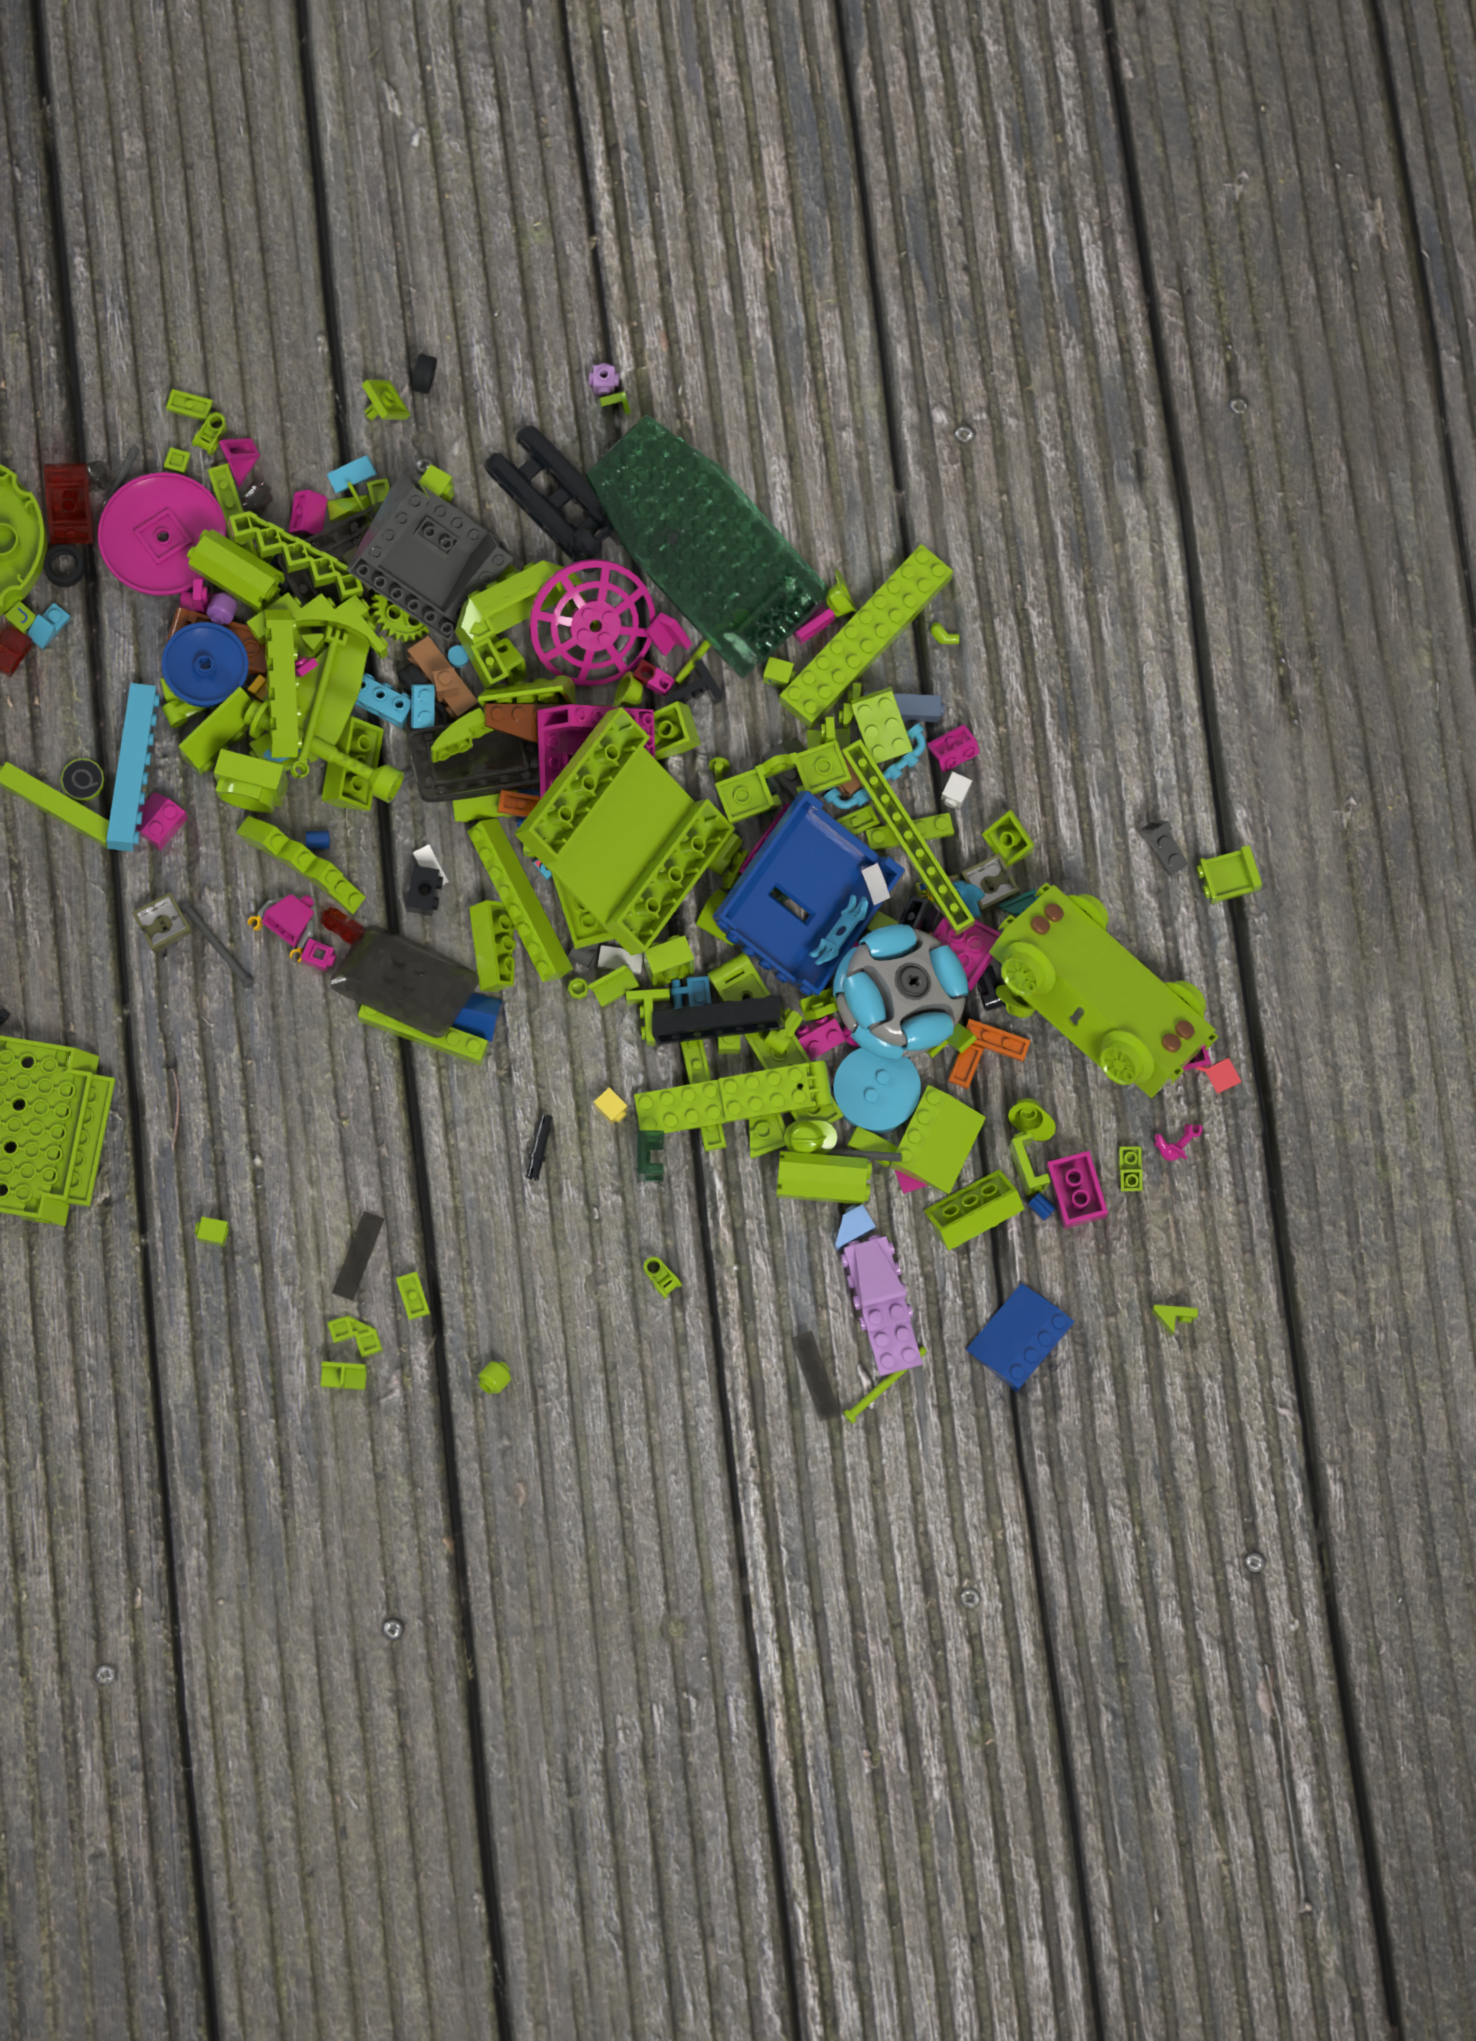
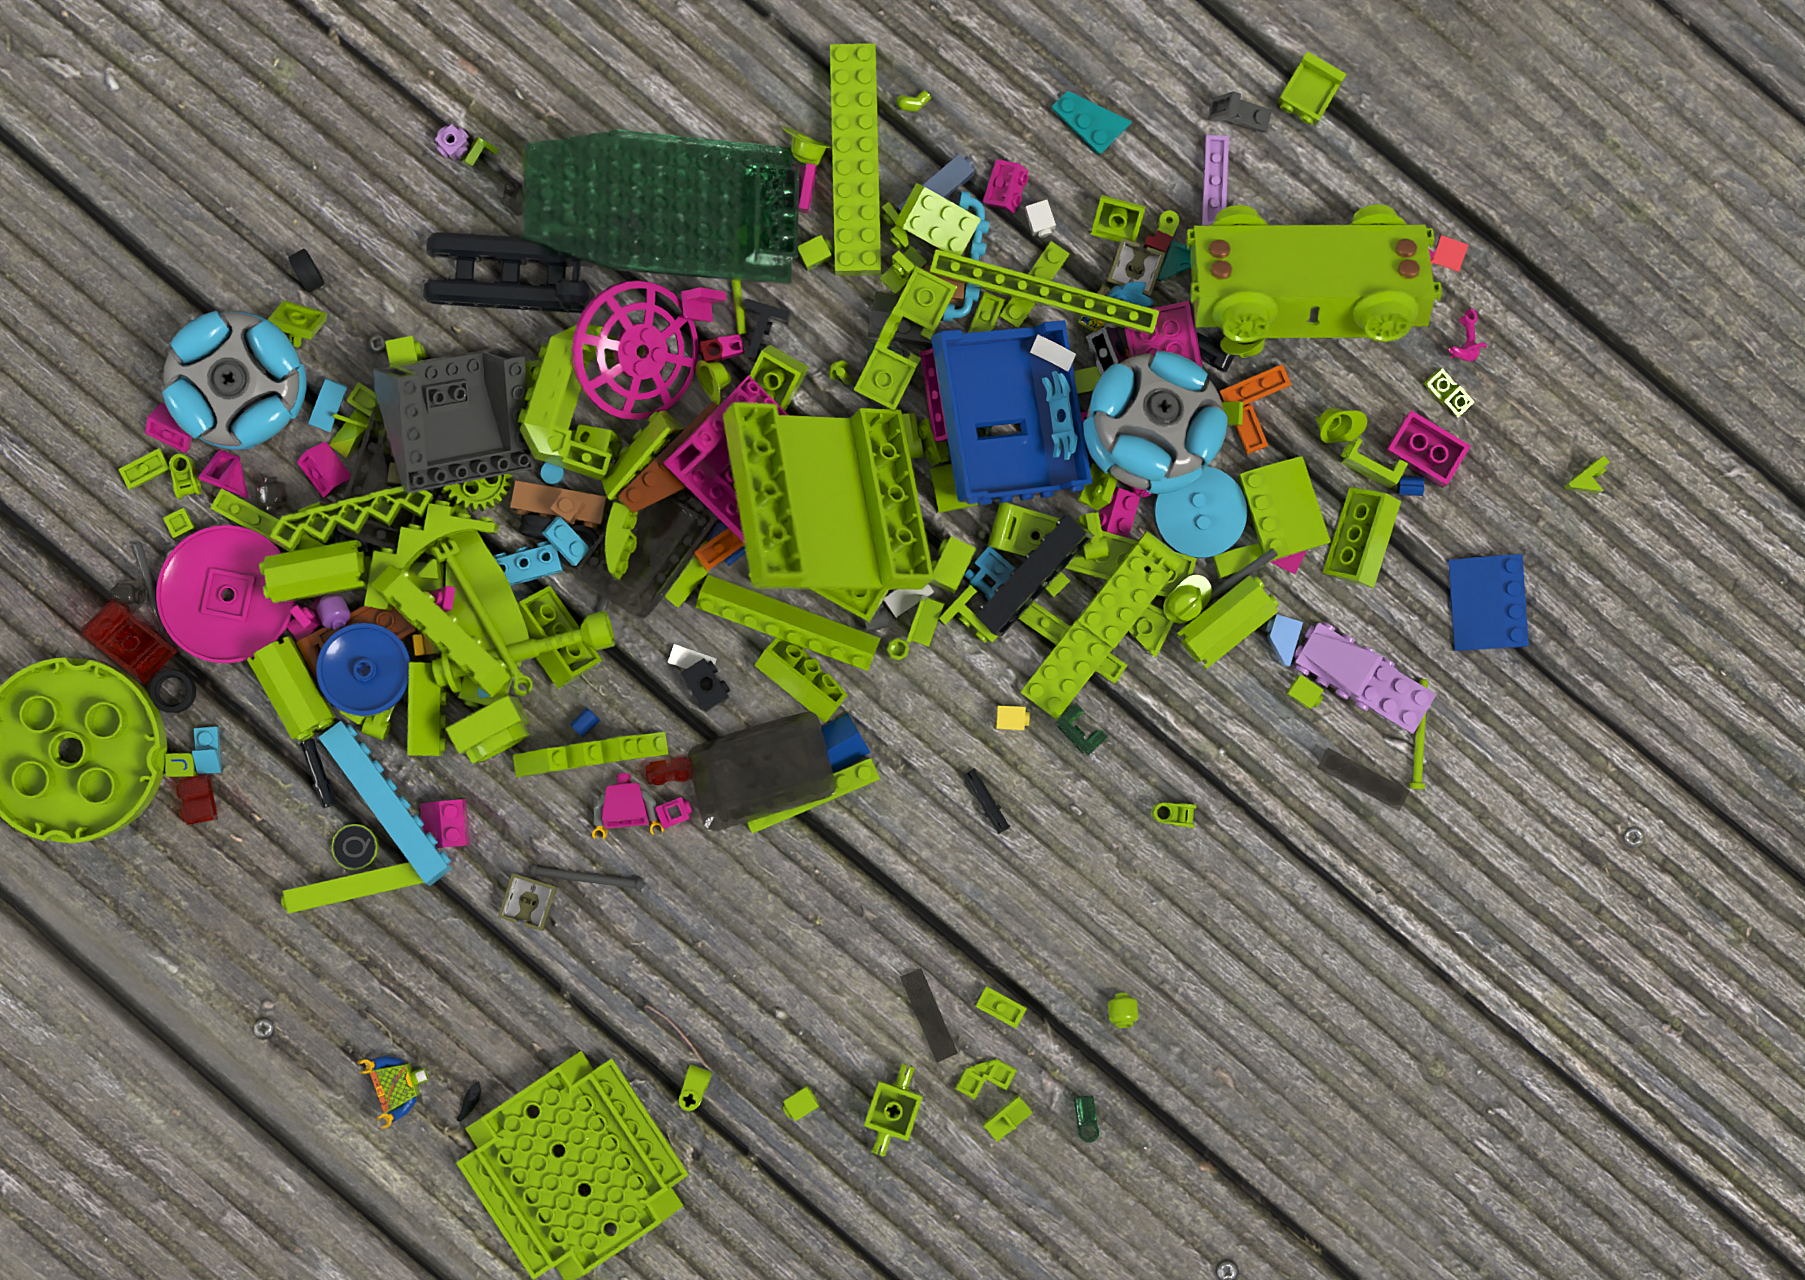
camera: 40 degrees left, 10 degrees up
none -> dark pink panel [145,403,192,453]
none -> piece [162,311,306,450]
none -> lime brick [247,636,336,742]
none -> black pin [300,739,337,809]
none -> lime piece [679,1064,712,1111]
none -> lime brick [864,1063,923,1157]
none -> teal wing [1051,91,1132,156]
none -> clear green piece [1073,1095,1099,1143]
none -> leg [1143,210,1179,253]
none -> lavender plate [1202,135,1229,226]
none -> lime brick [1285,675,1324,710]

